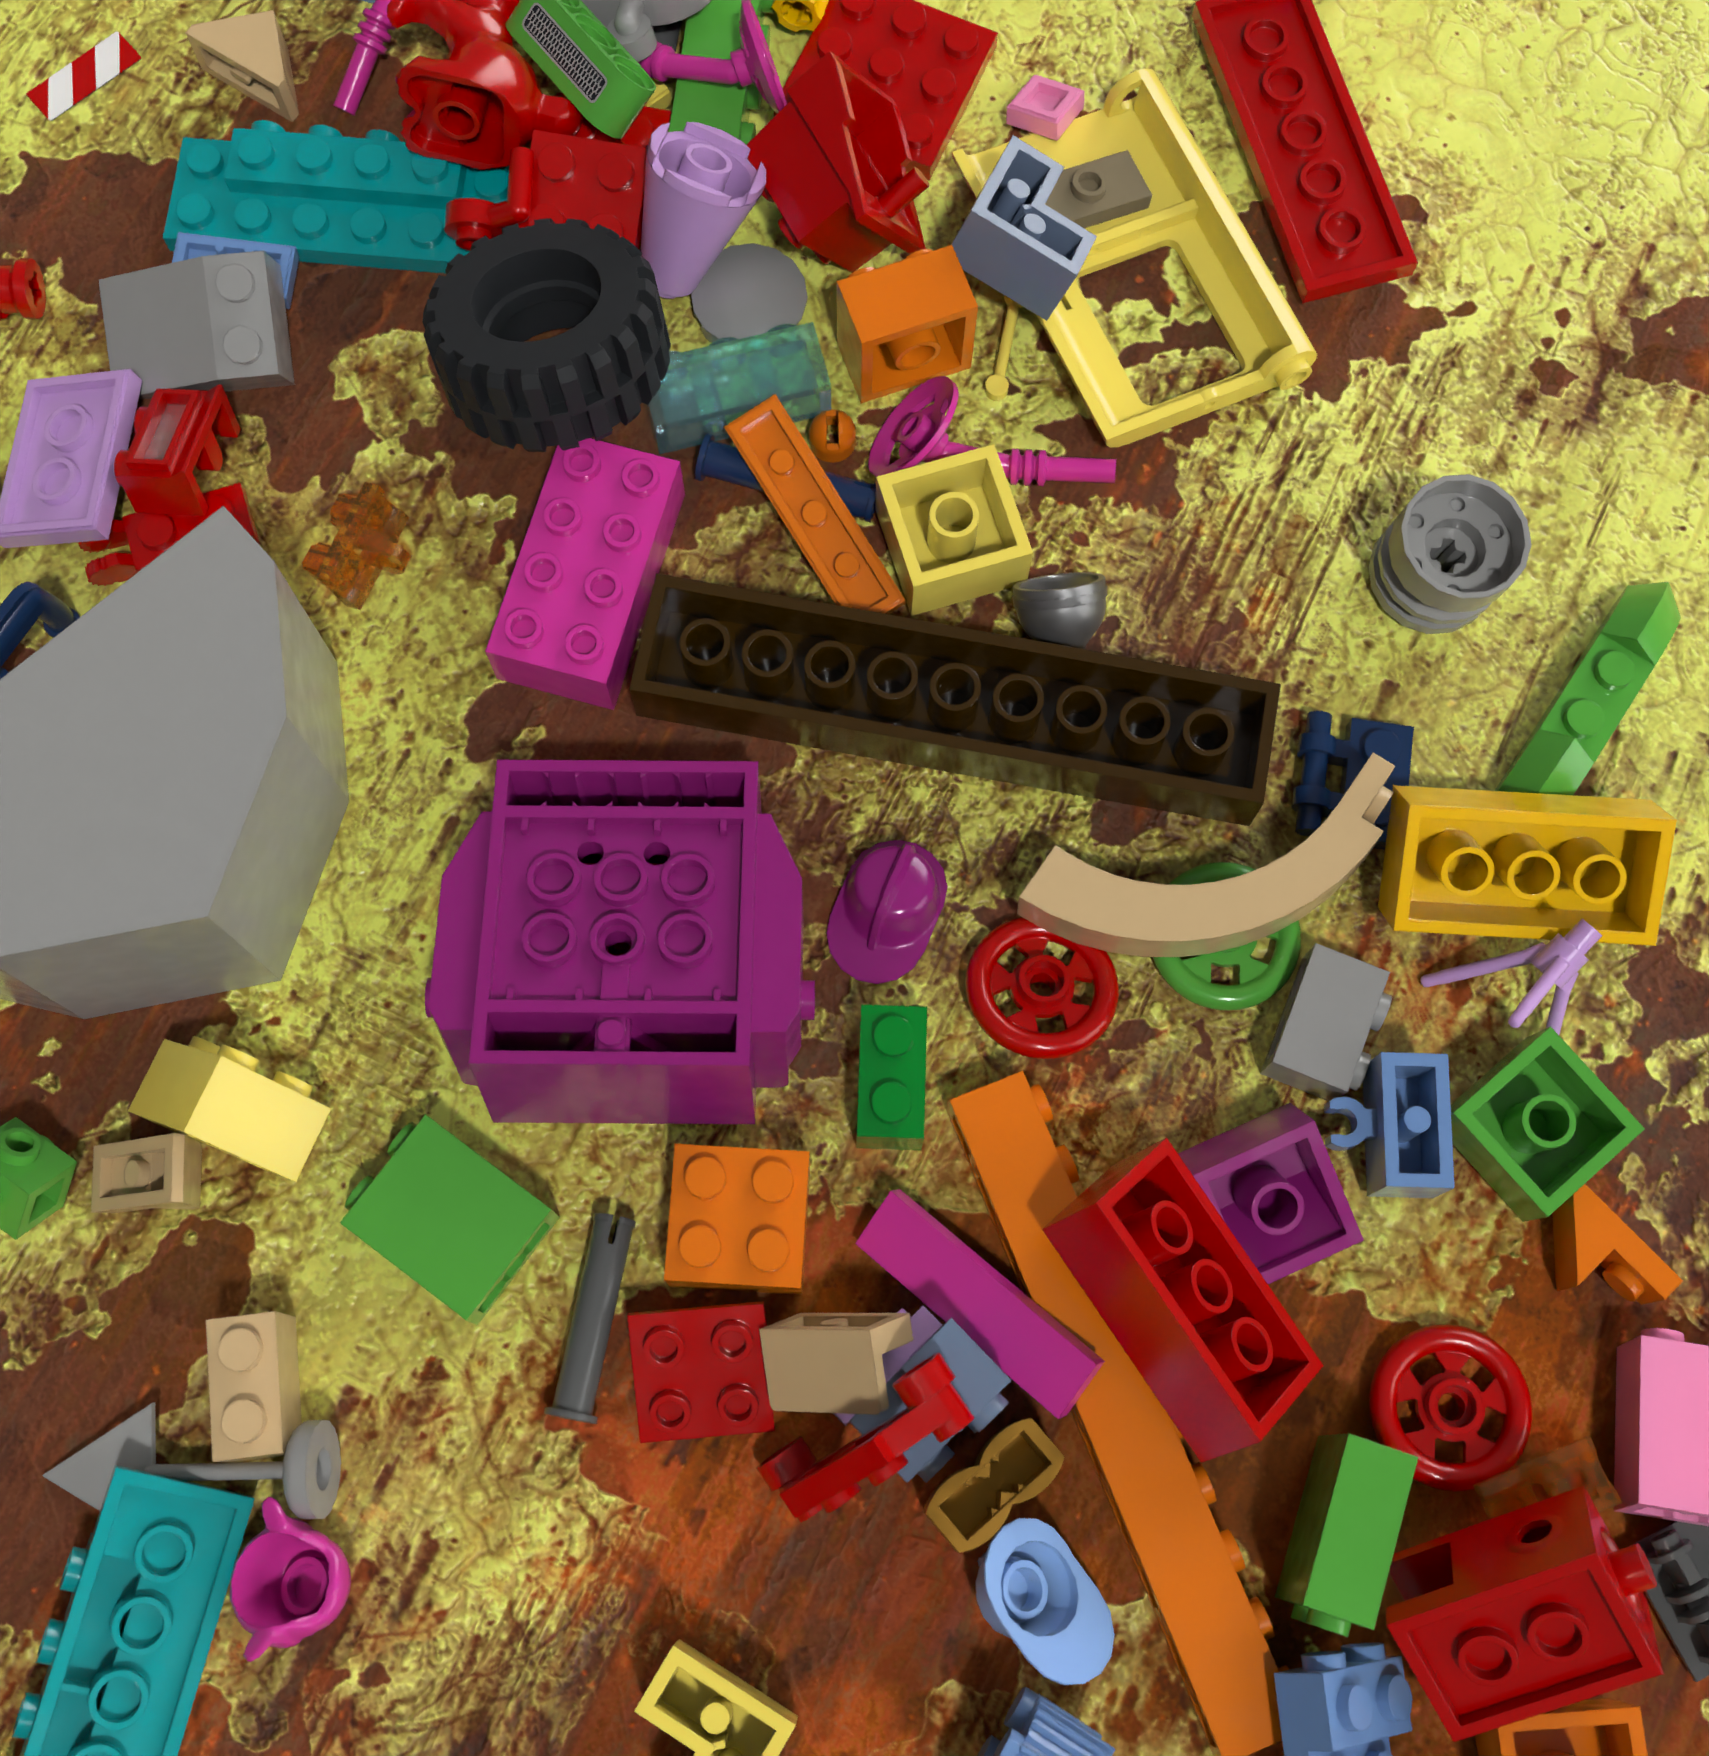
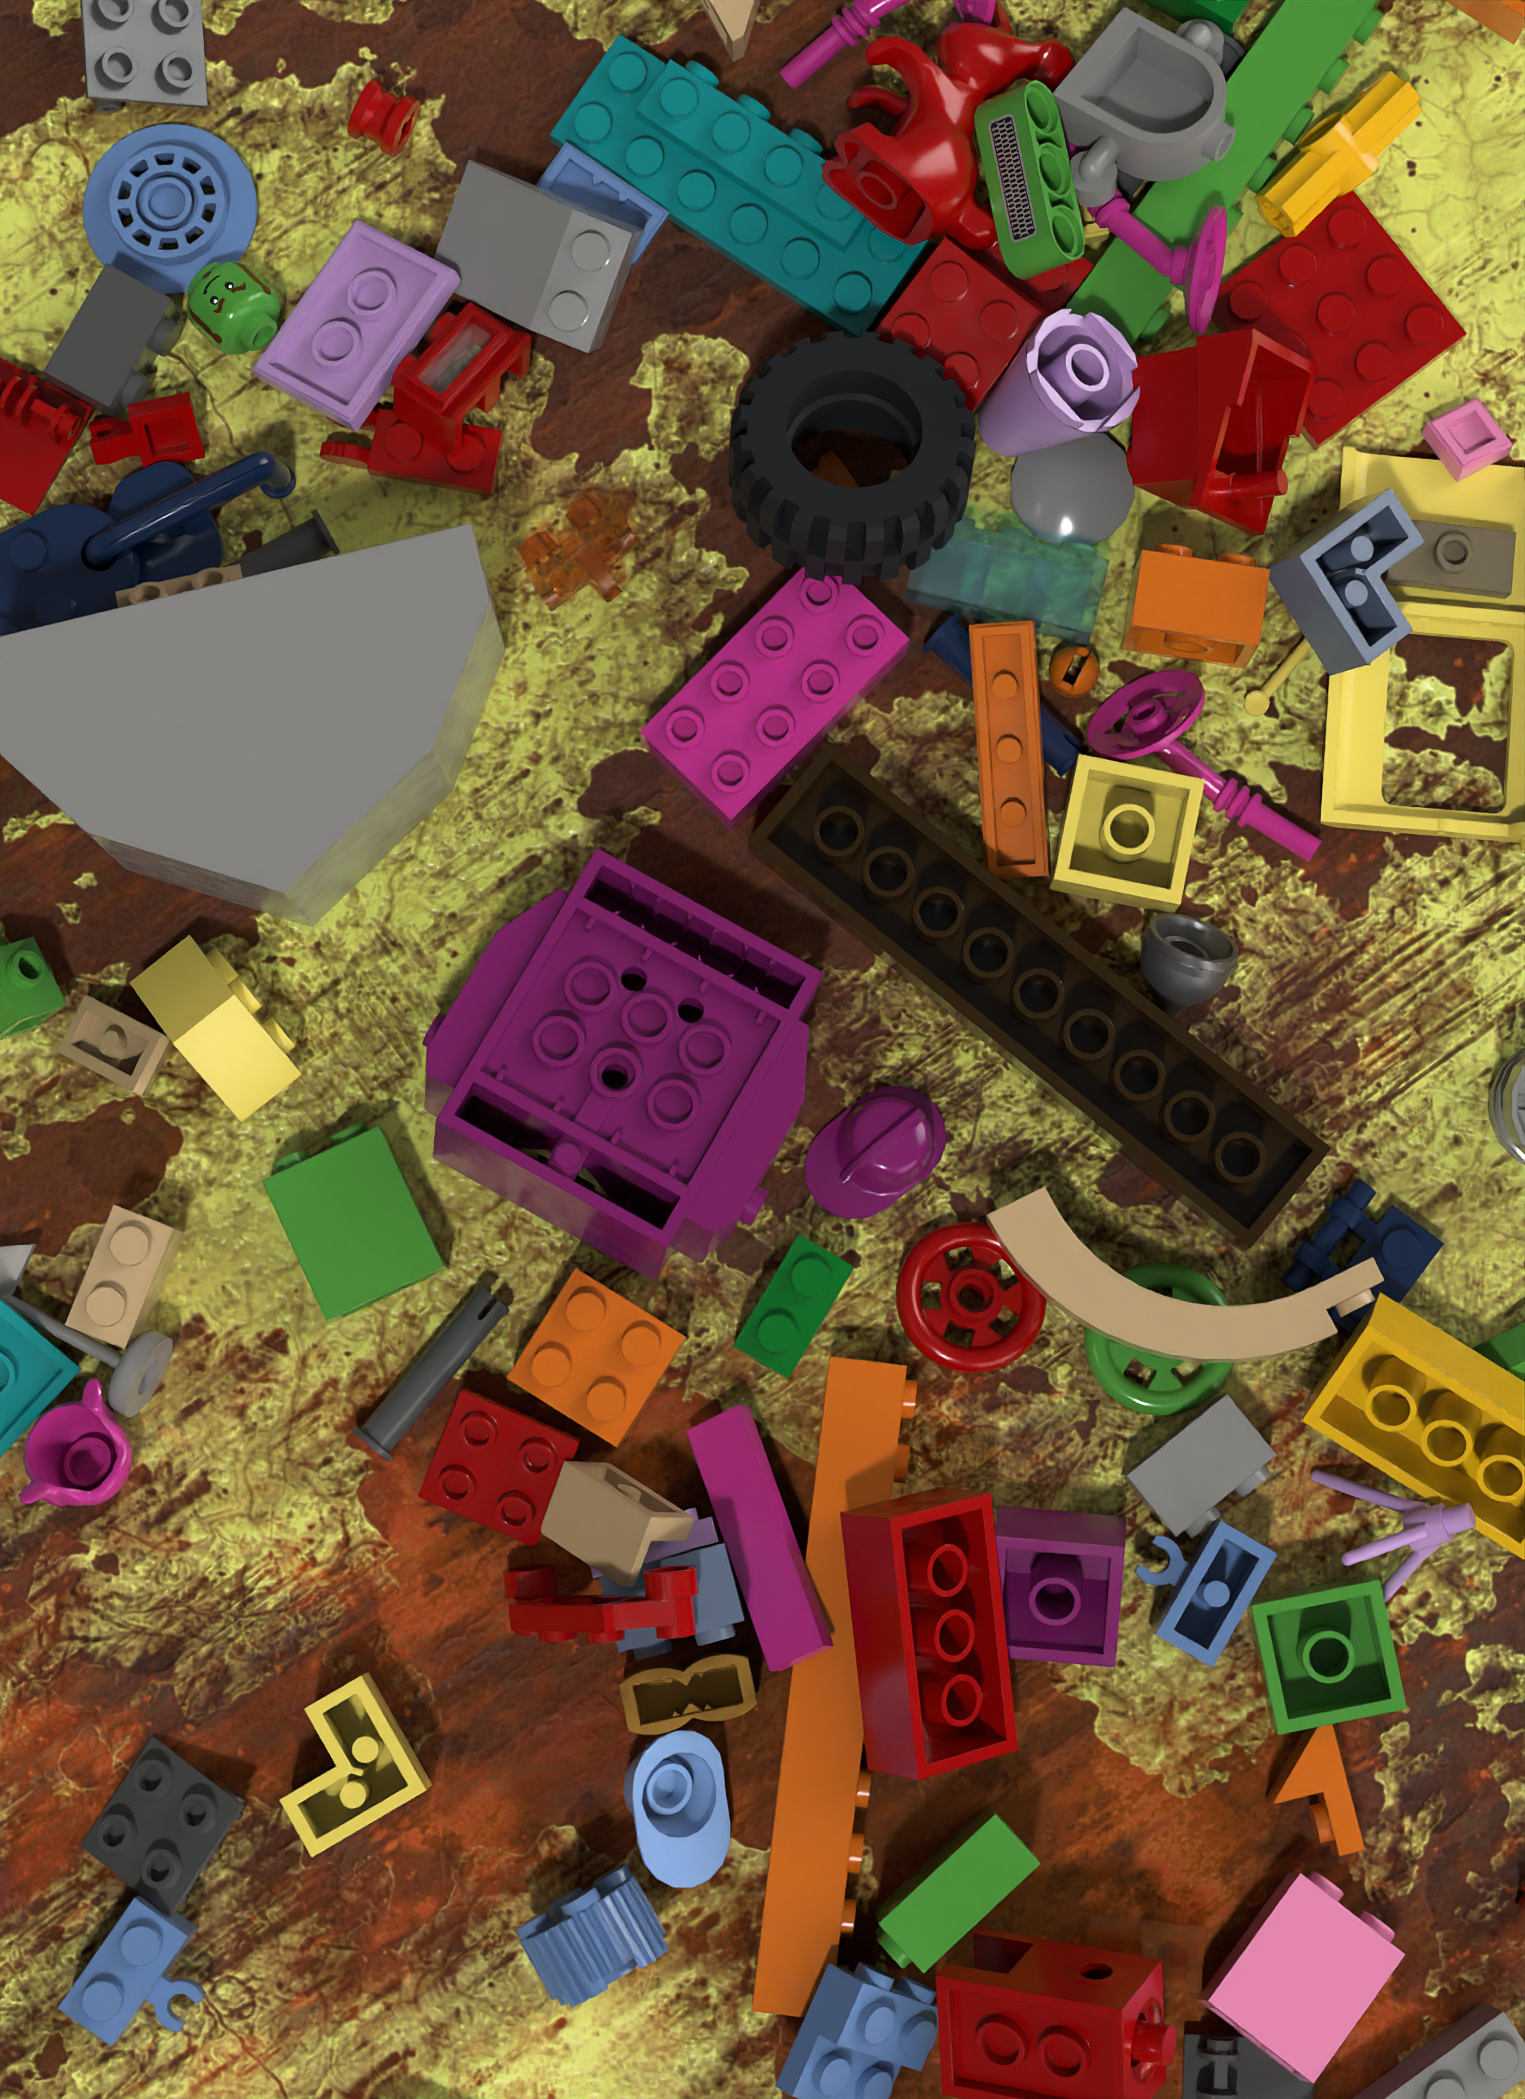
camera: 30 degrees right, 10 degrees up
red plate [444,147,535,251] -> none
red plate [1369,1324,1533,1492] -> none

